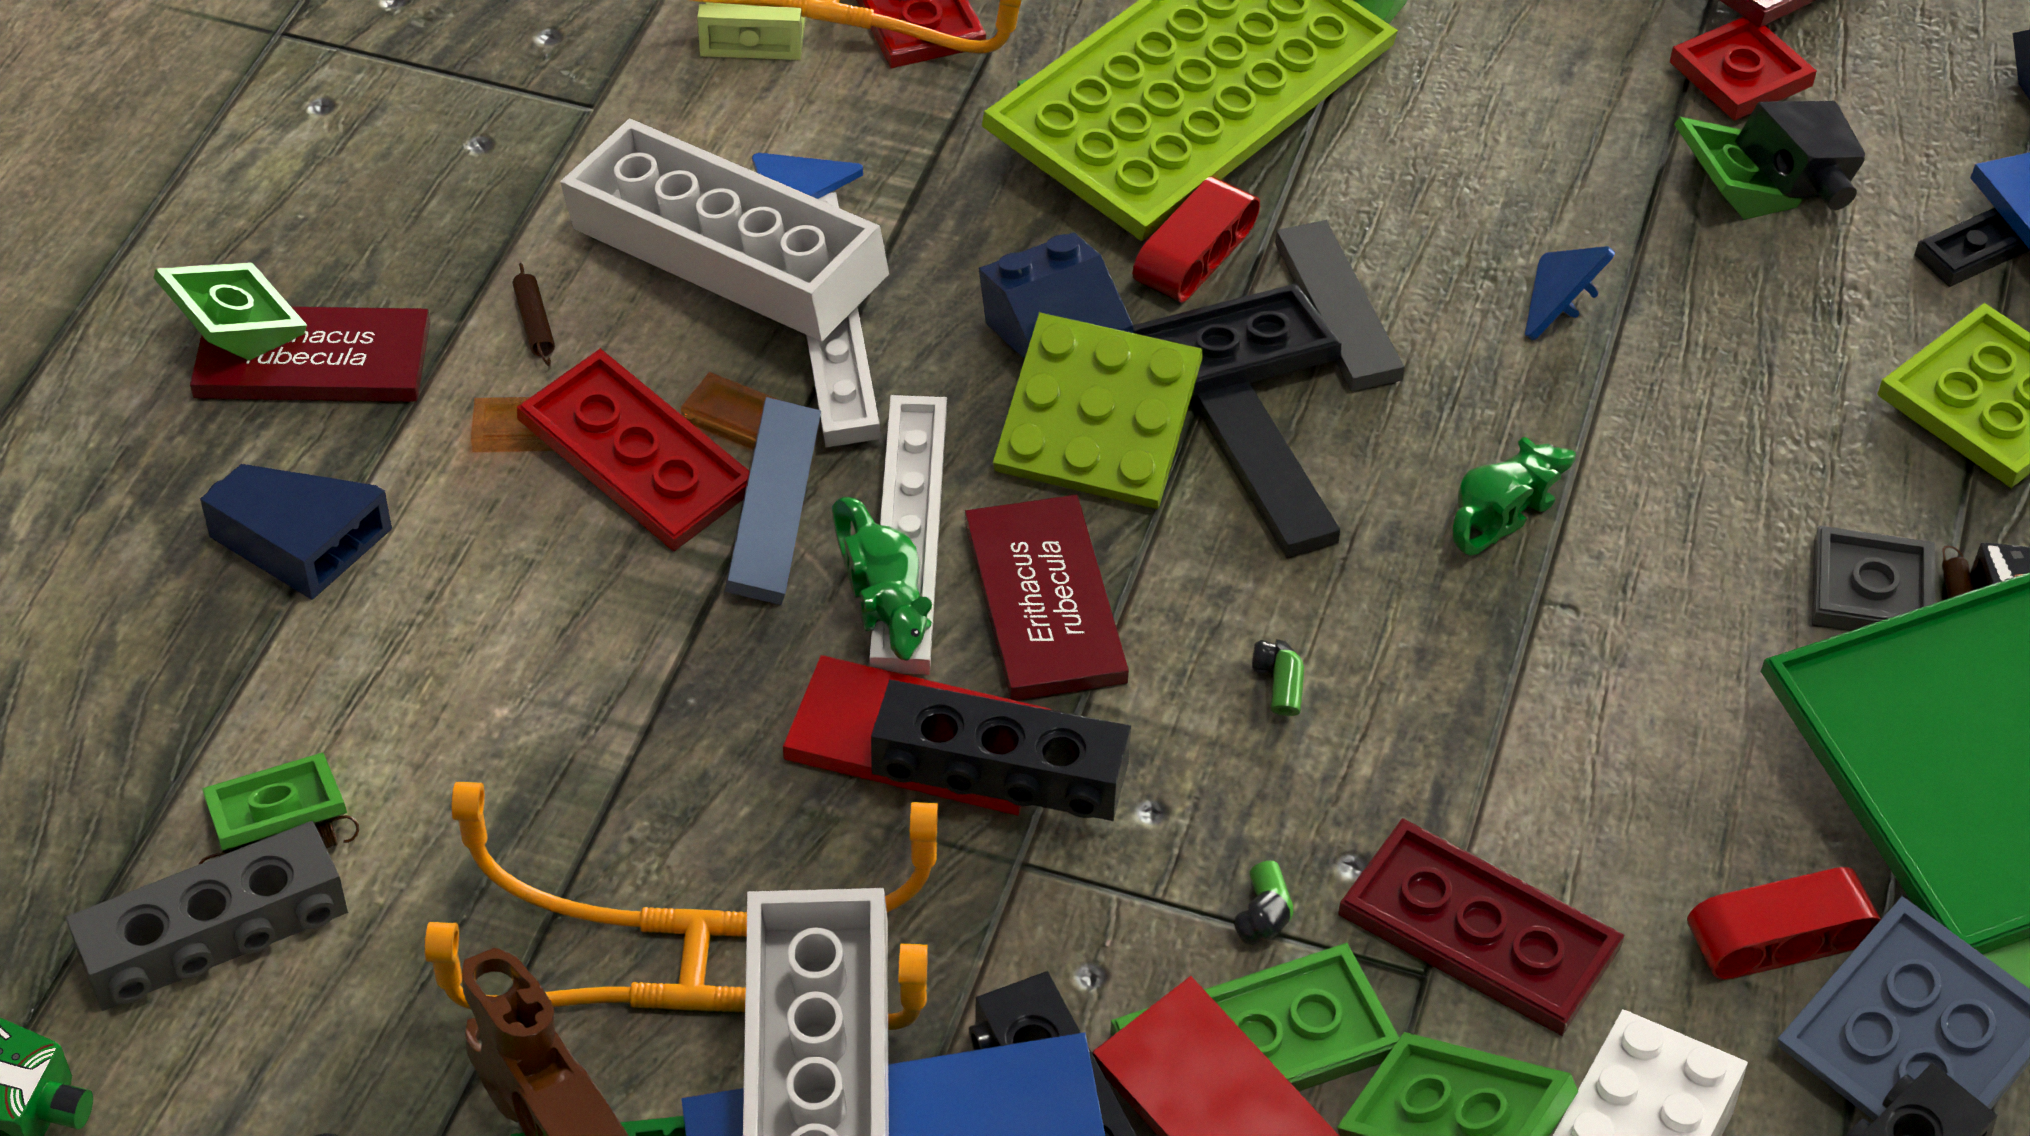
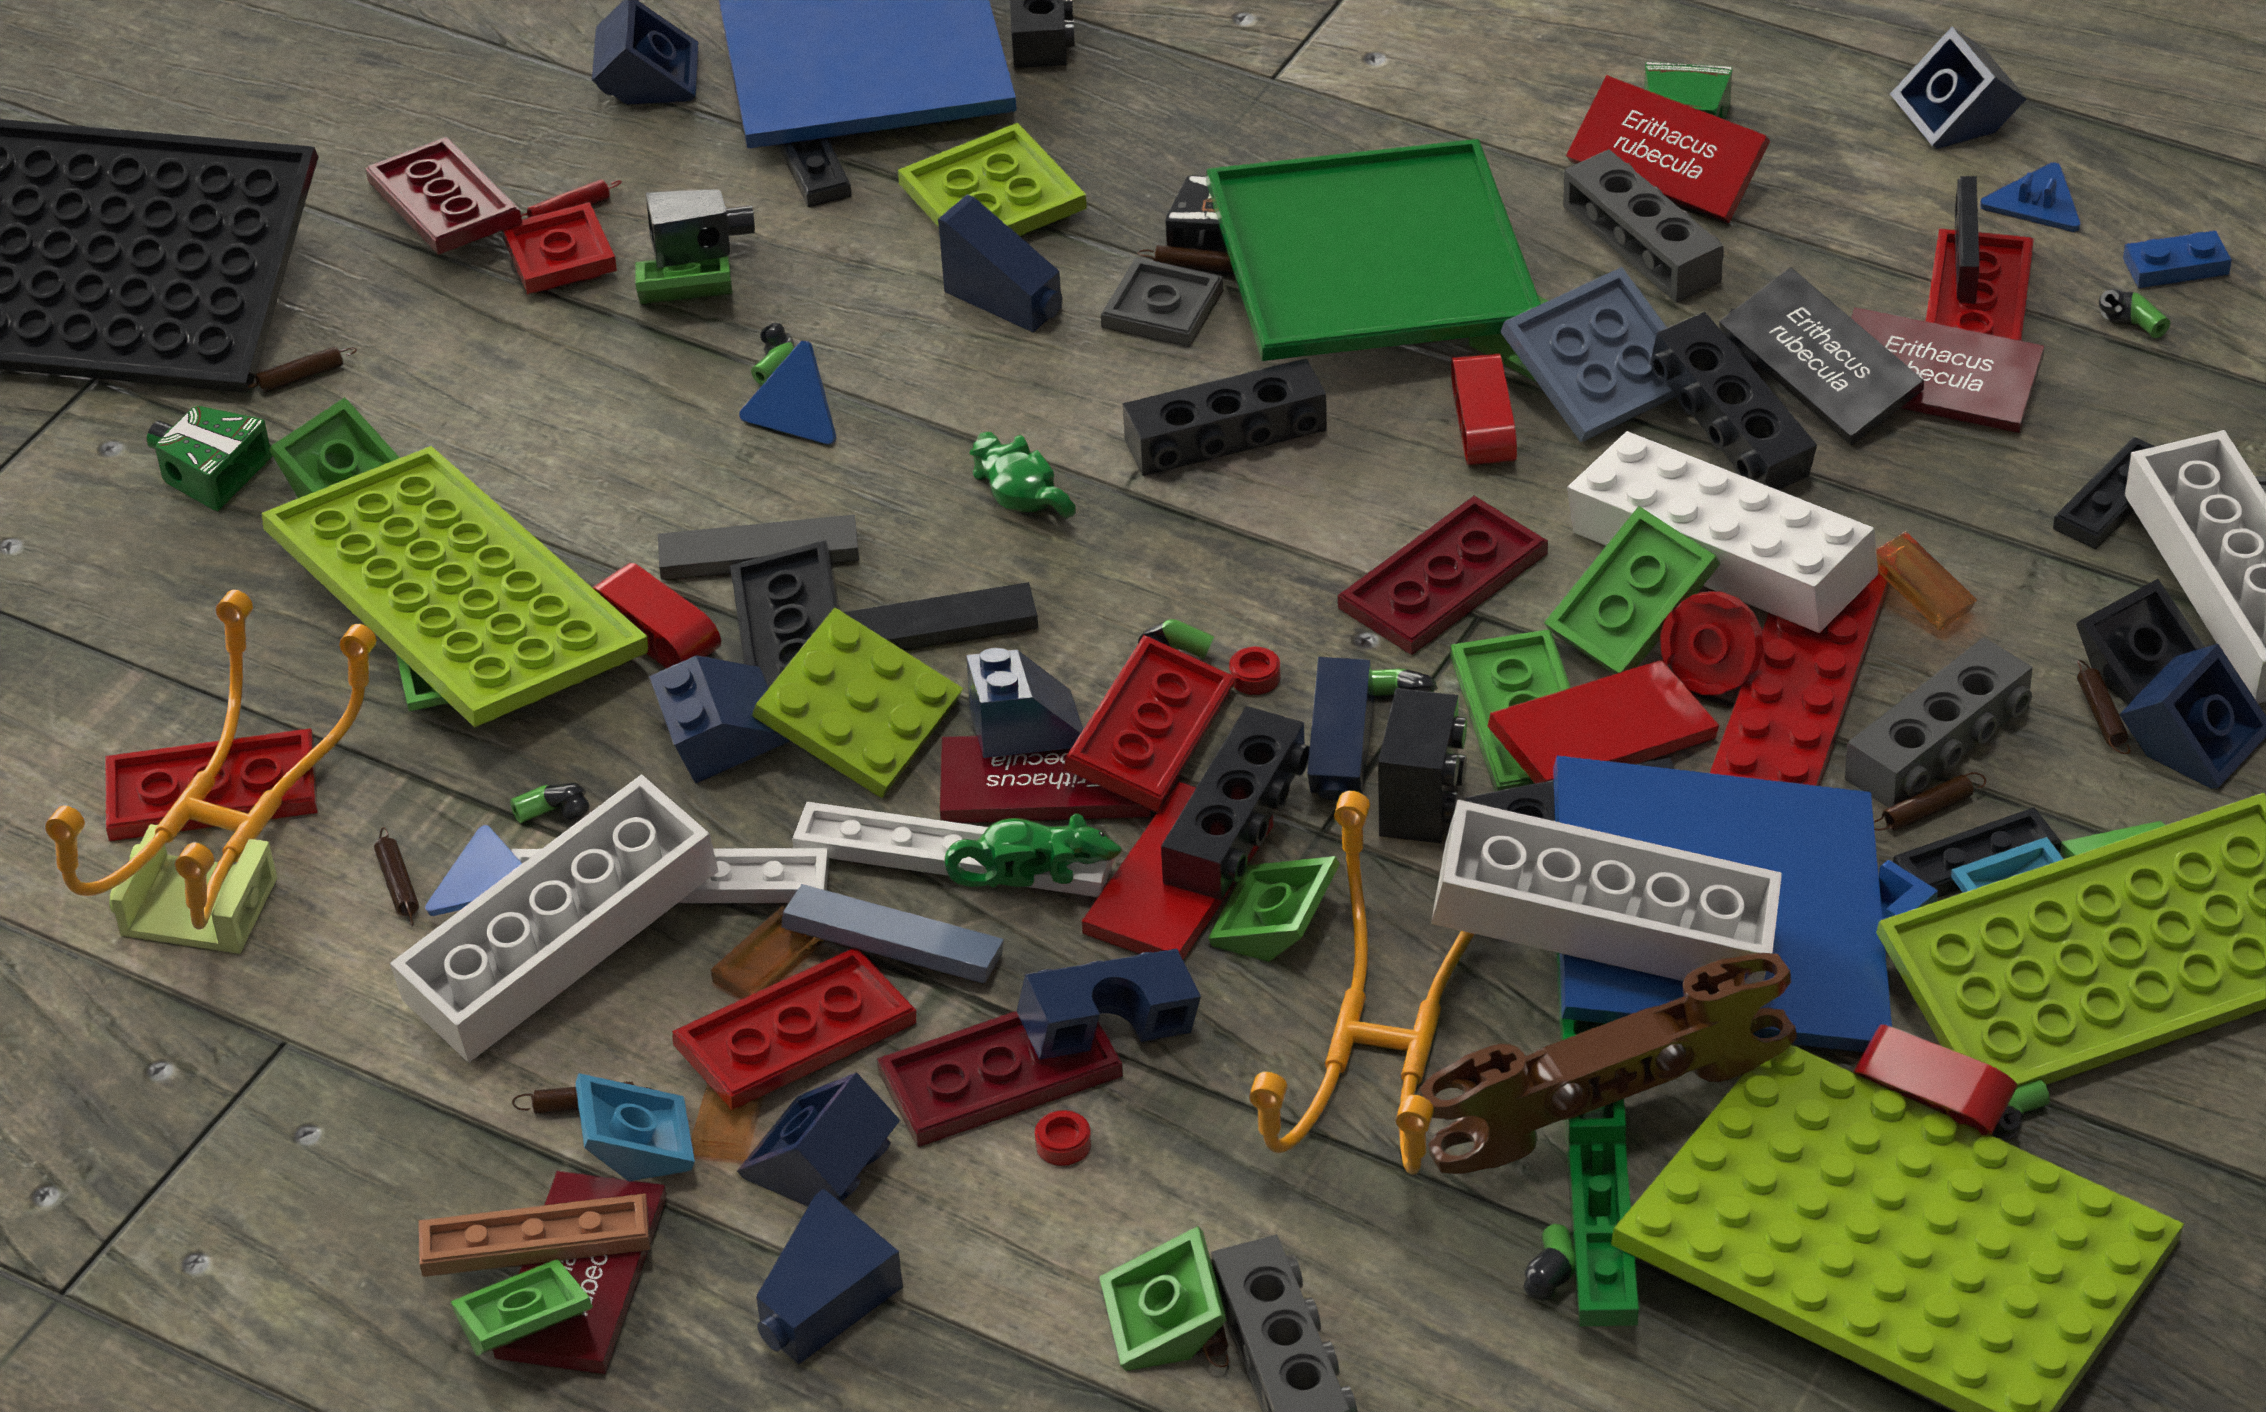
camera: 75 degrees left, 5 degrees down
none -> reddish brown piece [374,827,419,927]
none -> nougat tile [419,1194,650,1277]
none -> arm [510,783,590,823]
none -> red piece [521,179,622,218]
none -> dark azure slope [575,1073,695,1181]
none -> dark blue slope [737,1072,901,1207]
none -> arm [751,322,795,386]
none -> dark red tile [877,1011,1123,1147]
none -> dark blue slope [938,194,1063,333]
none -> dark blue slope [966,648,1083,758]
none -> dark blue arch [1017,949,1201,1060]
none -> red tile [1035,1110,1091,1166]
none -> red tile [1063,635,1236,812]
none -> black brick [1122,358,1327,476]
none -> bright green slope [1208,856,1340,962]
none -> red tile [1229,646,1281,695]
none -> dark blue slope [1307,657,1375,800]
none -> black brick [1378,688,1467,844]

